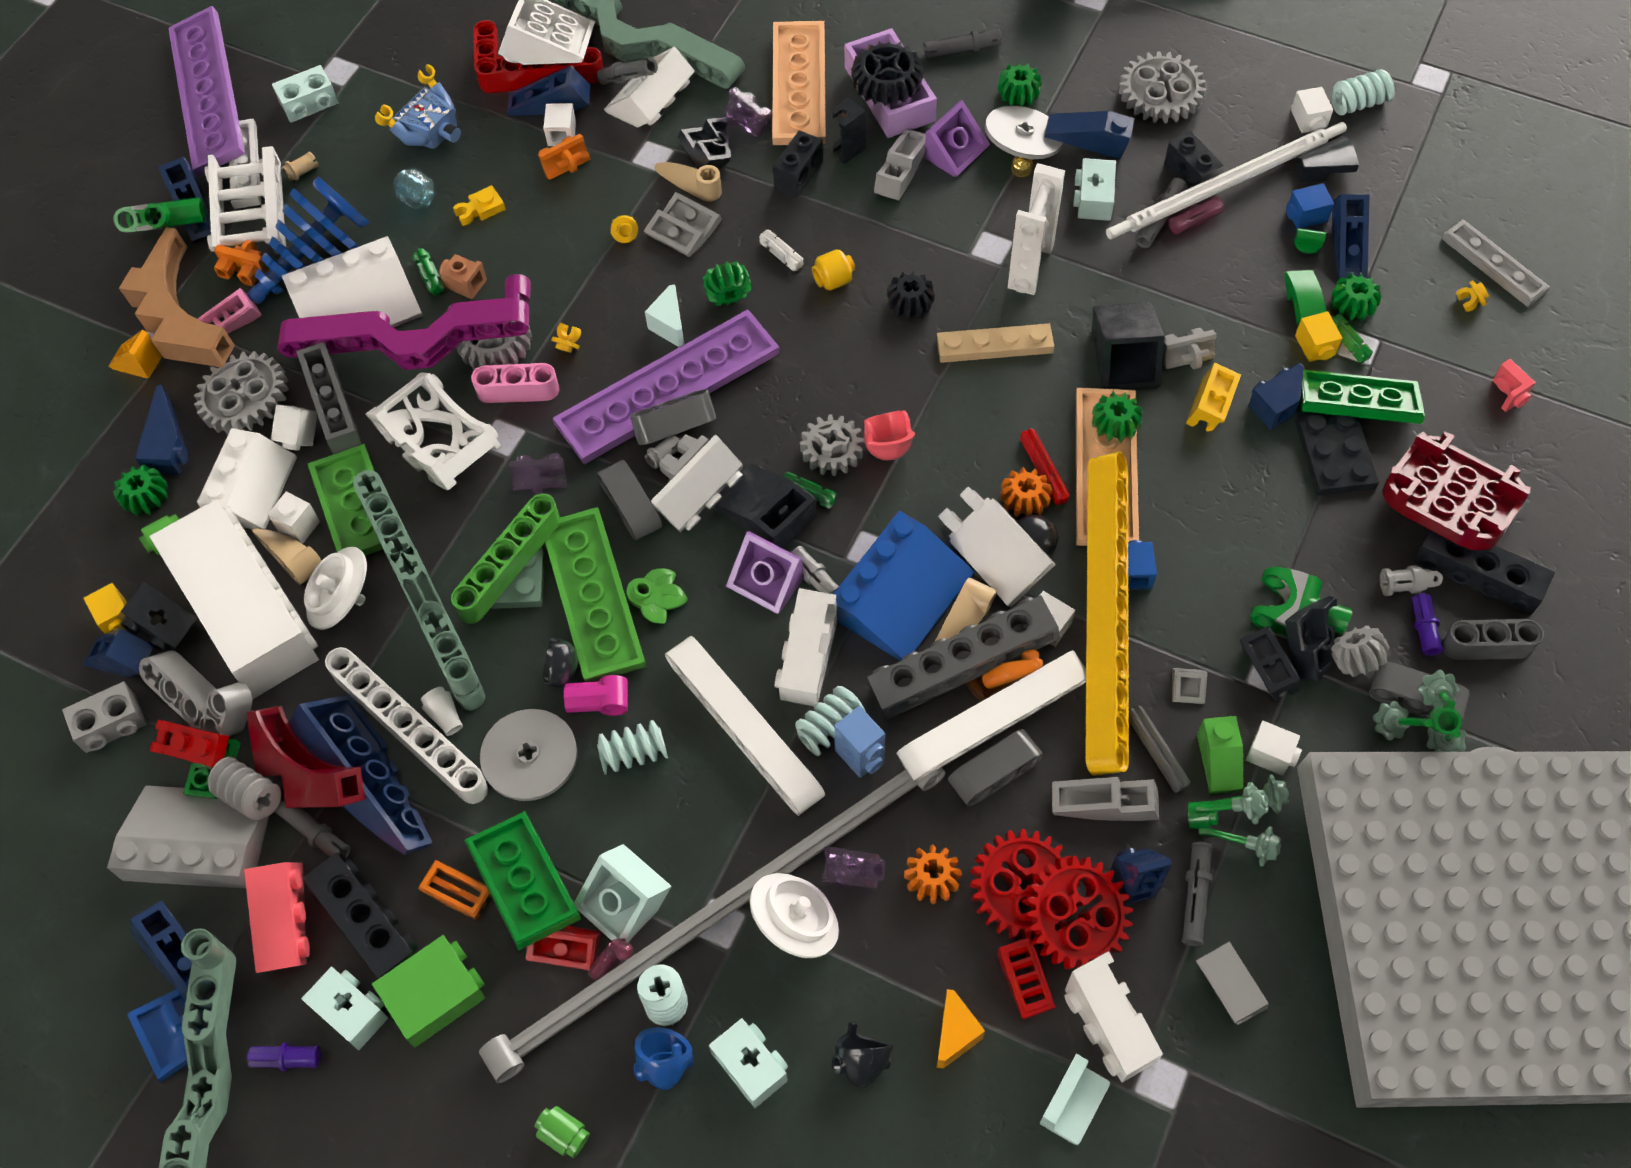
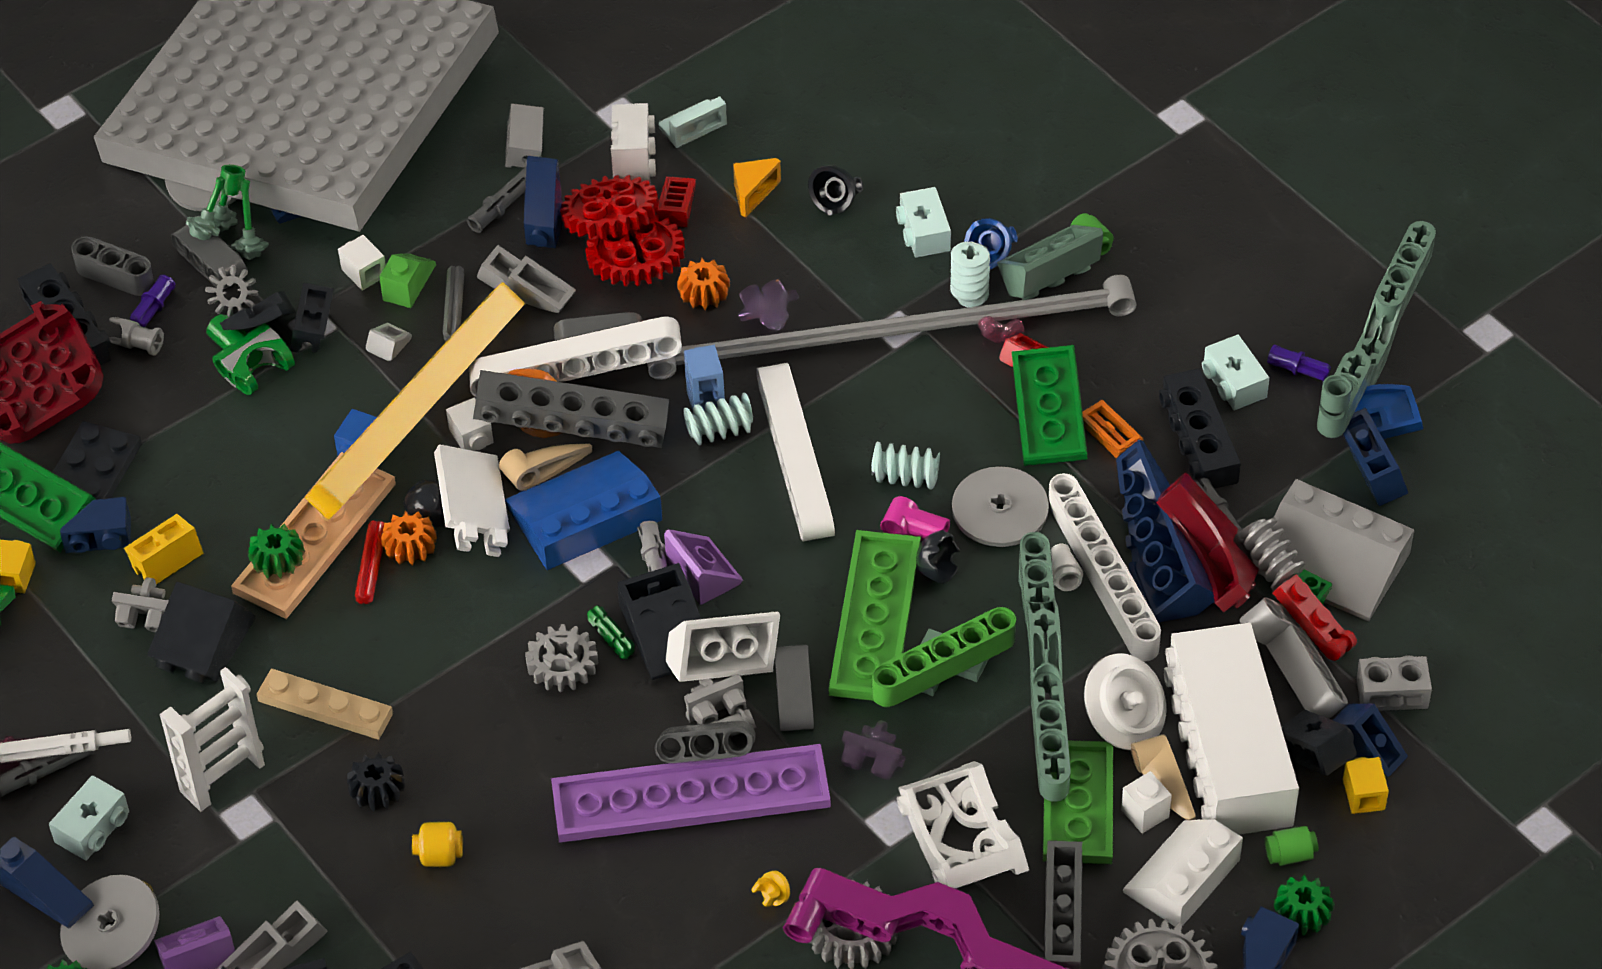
camera: 155 degrees left, 10 degrees down
coral wedge [244,862,310,973] -> none
white brick [271,405,318,450] -> none
bright green brick [372,935,486,1048] -> none
bright pink beam [471,363,560,403] -> none
light aqua slope [574,844,672,949] -> none
bright green plate [626,568,688,624] -> none
light aqua slope [645,285,685,347] -> none
green gear [703,261,751,306] -> none
white piece [750,873,839,958] -> none
white axle [759,230,804,271] -> none
white wedge [775,588,837,706] -> none
coral helmet [864,410,915,461] -> none
sand green plant [1188,774,1289,866] -> none
none -> sand green slope [997,225,1103,300]

